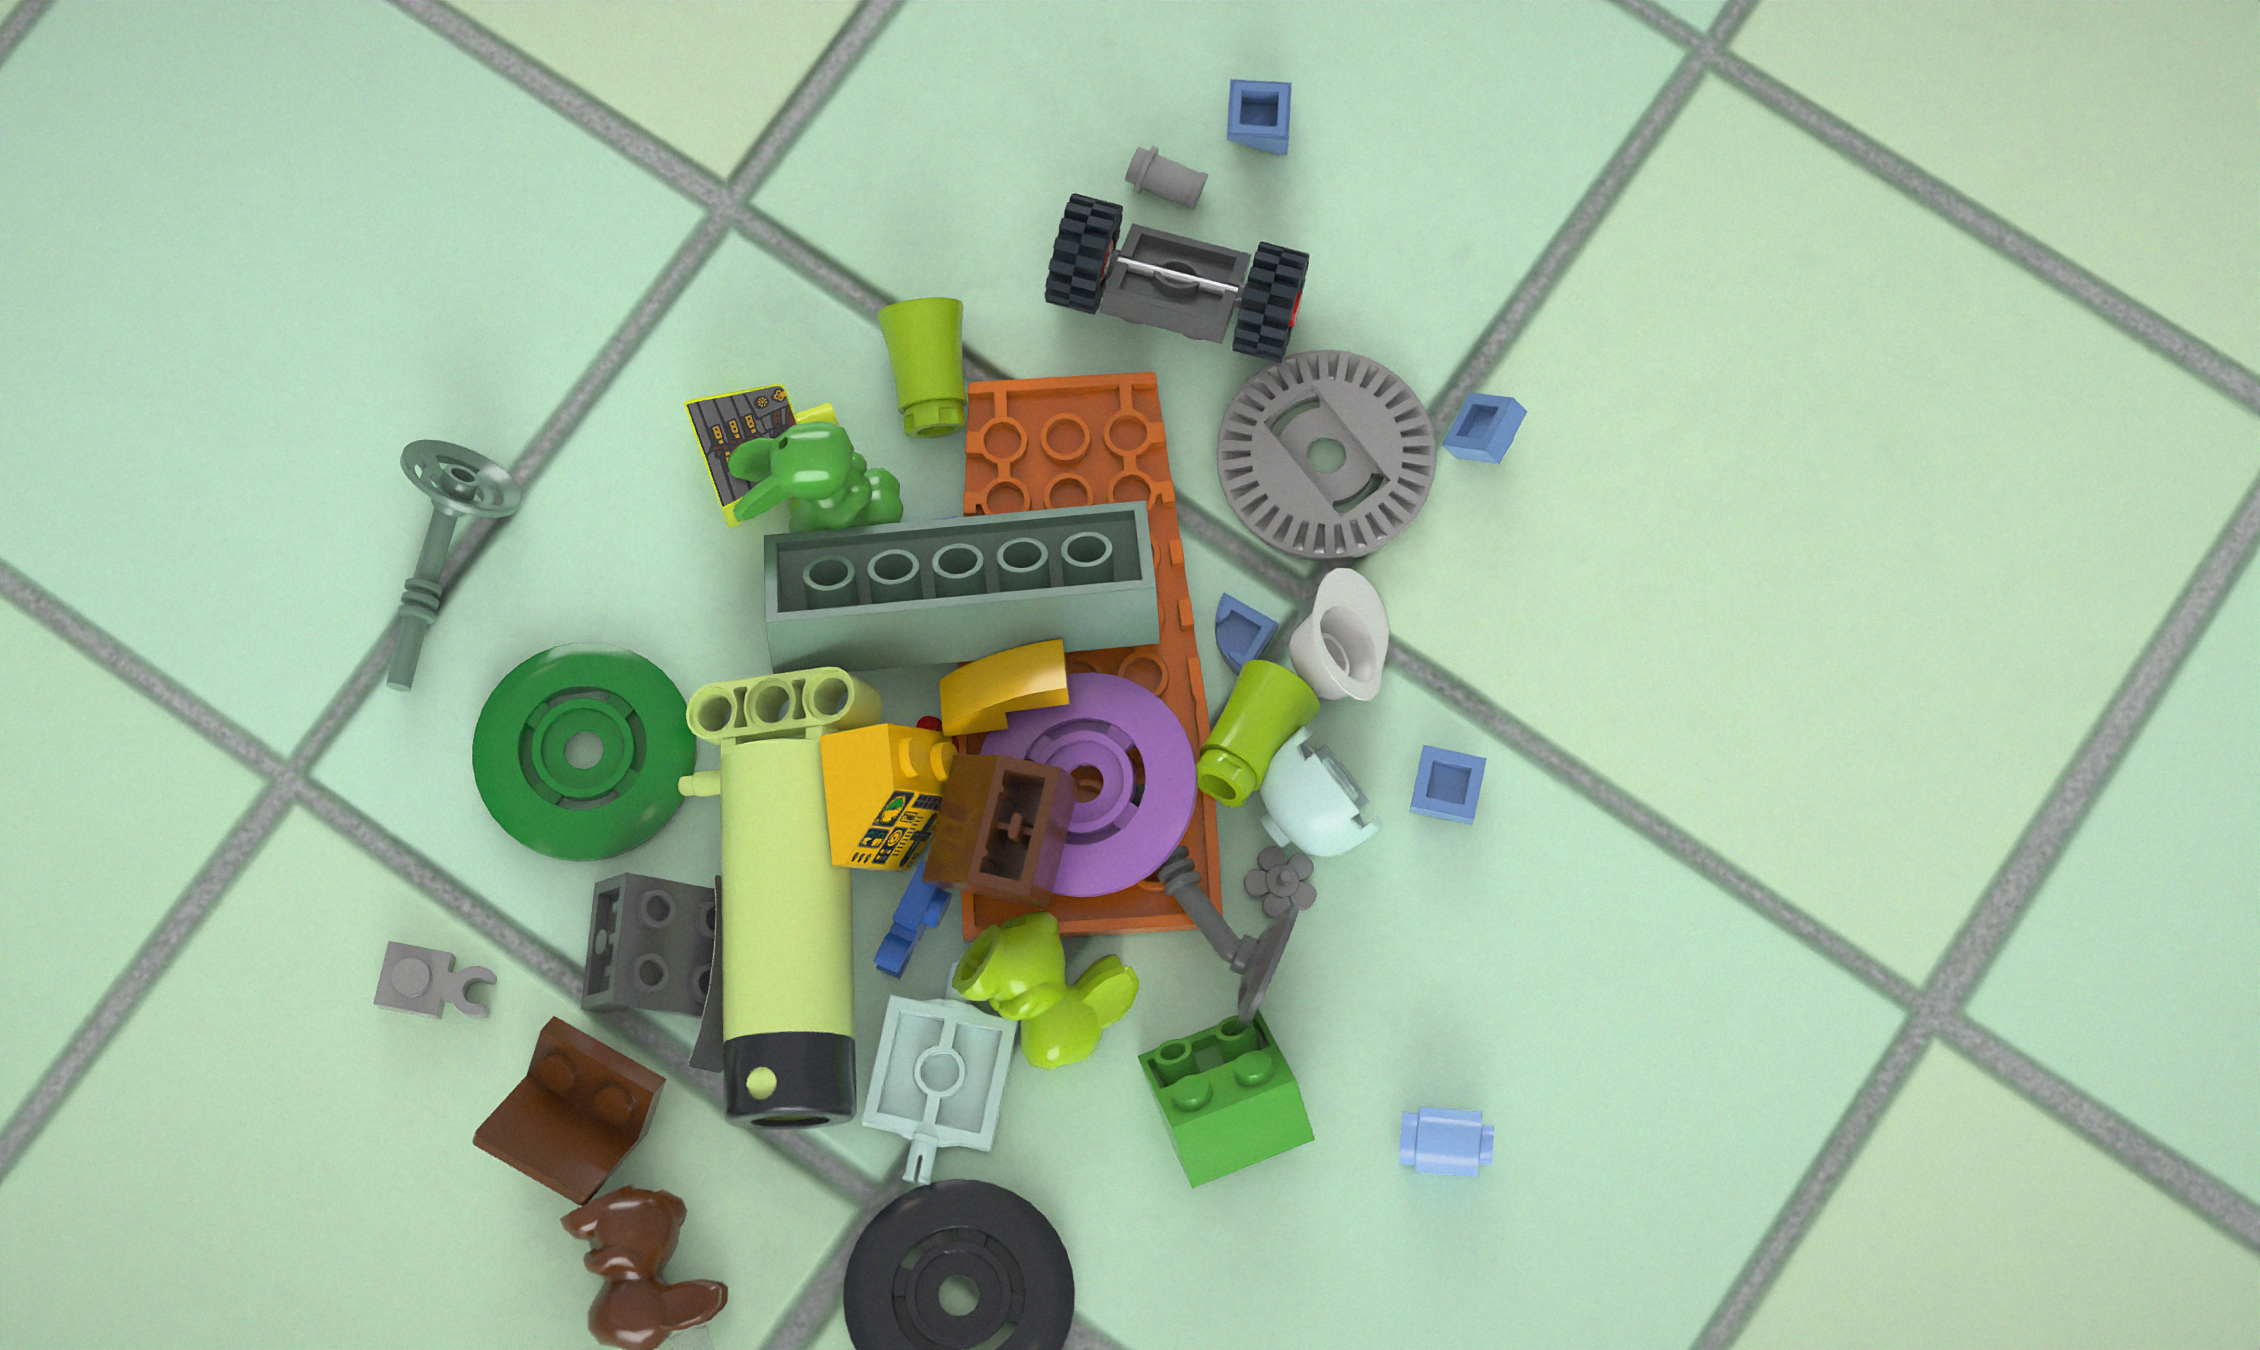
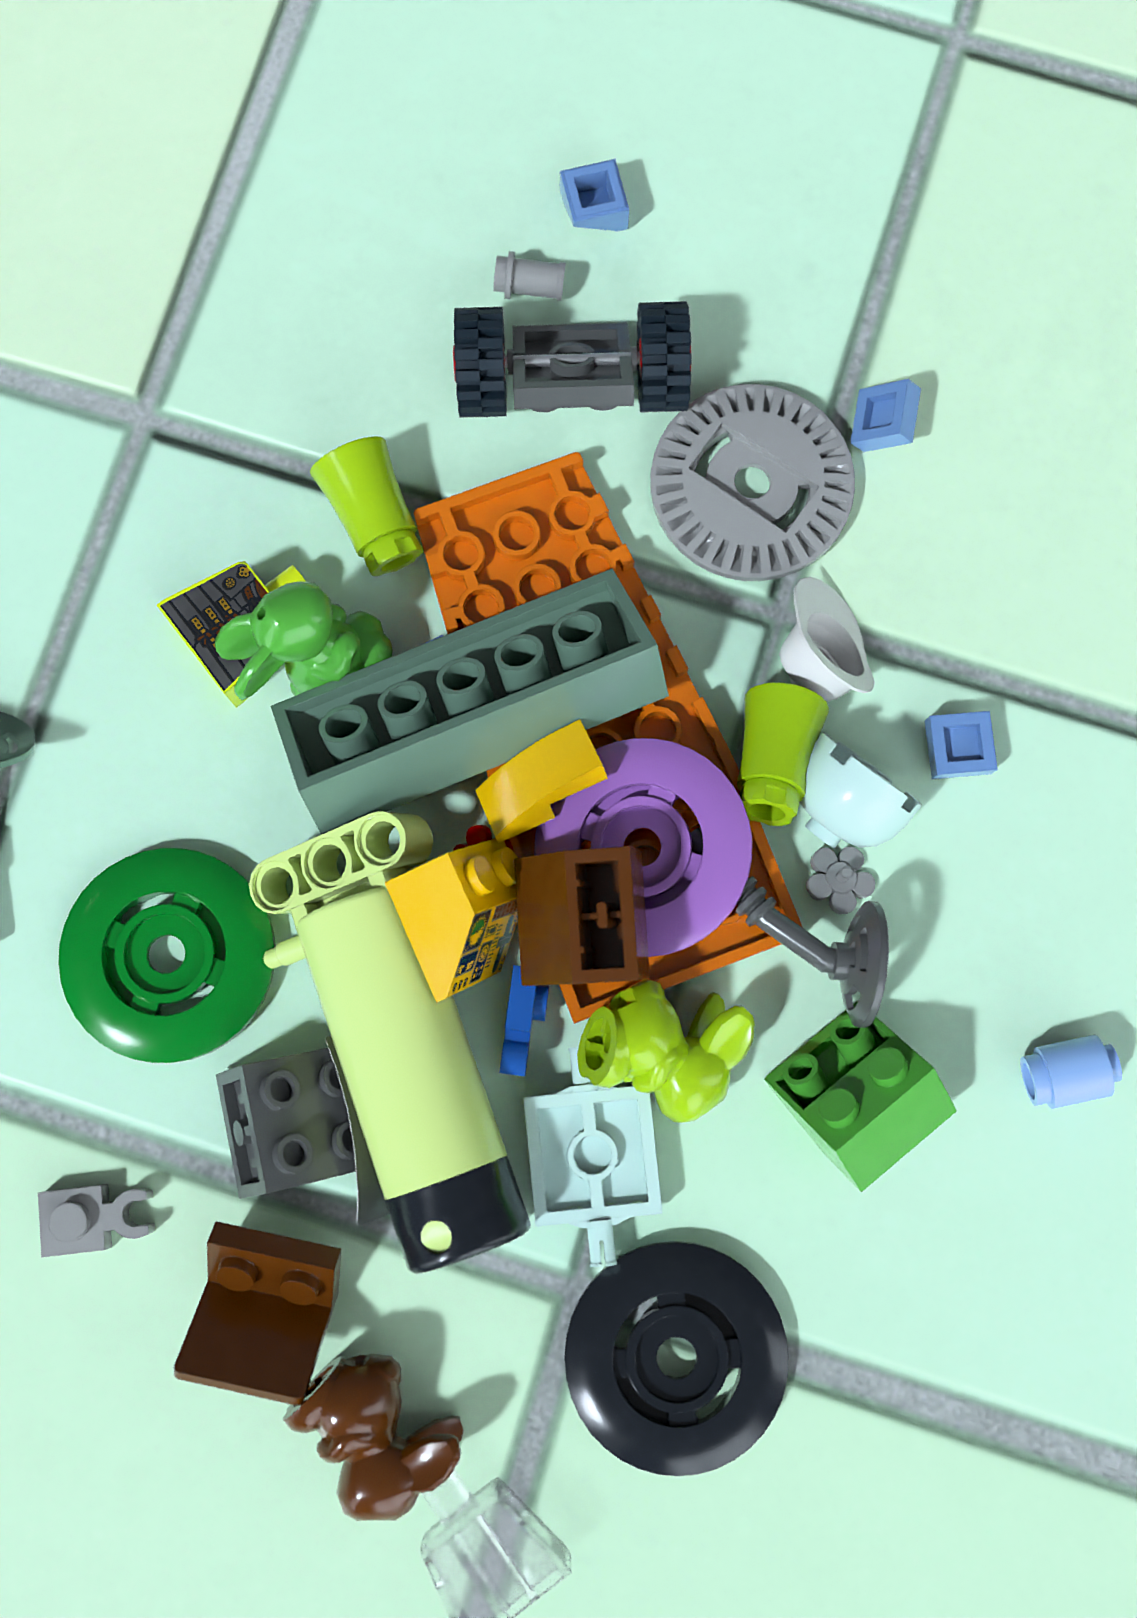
camera: 20 degrees left, 5 degrees up
medium blue tile [1215,592,1279,676] -> none

